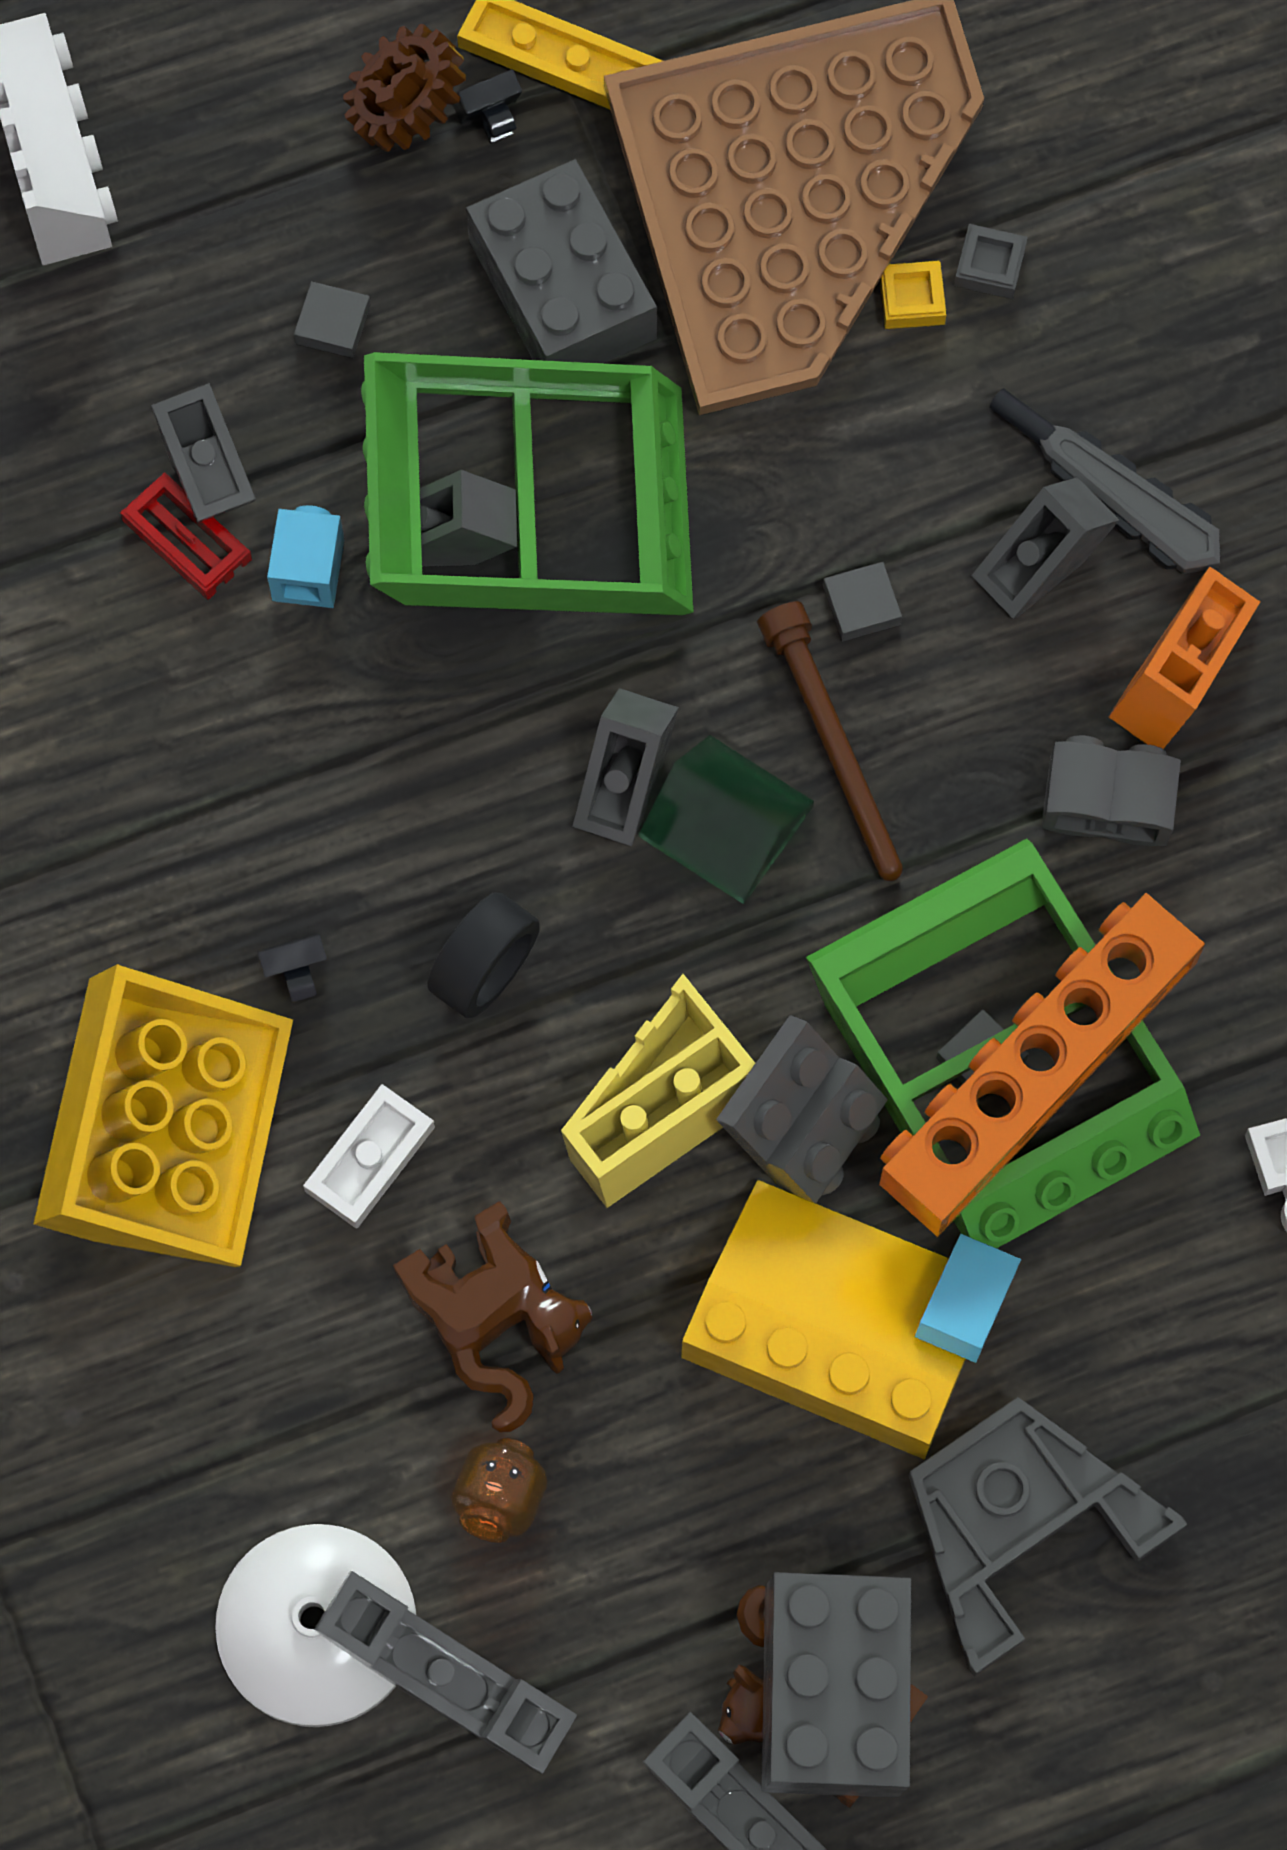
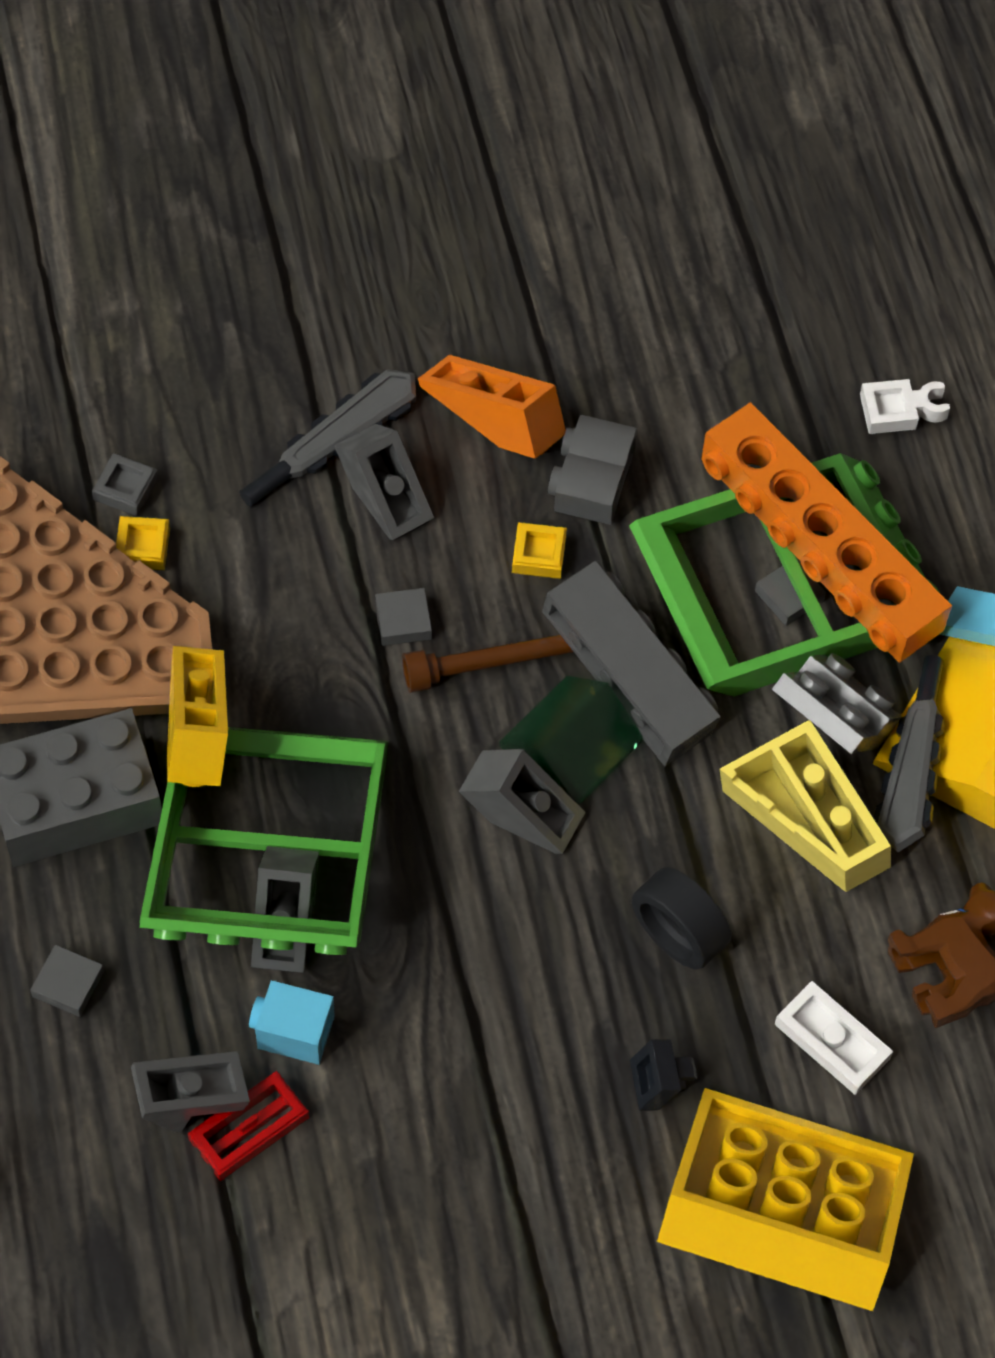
camera: 85 degrees left, 10 degrees down
none -> yellow slope [167,646,228,787]
none -> yellow tile [512,522,567,579]
none -> dark grey brick [542,560,720,767]
none -> dark grey sword [873,655,945,852]

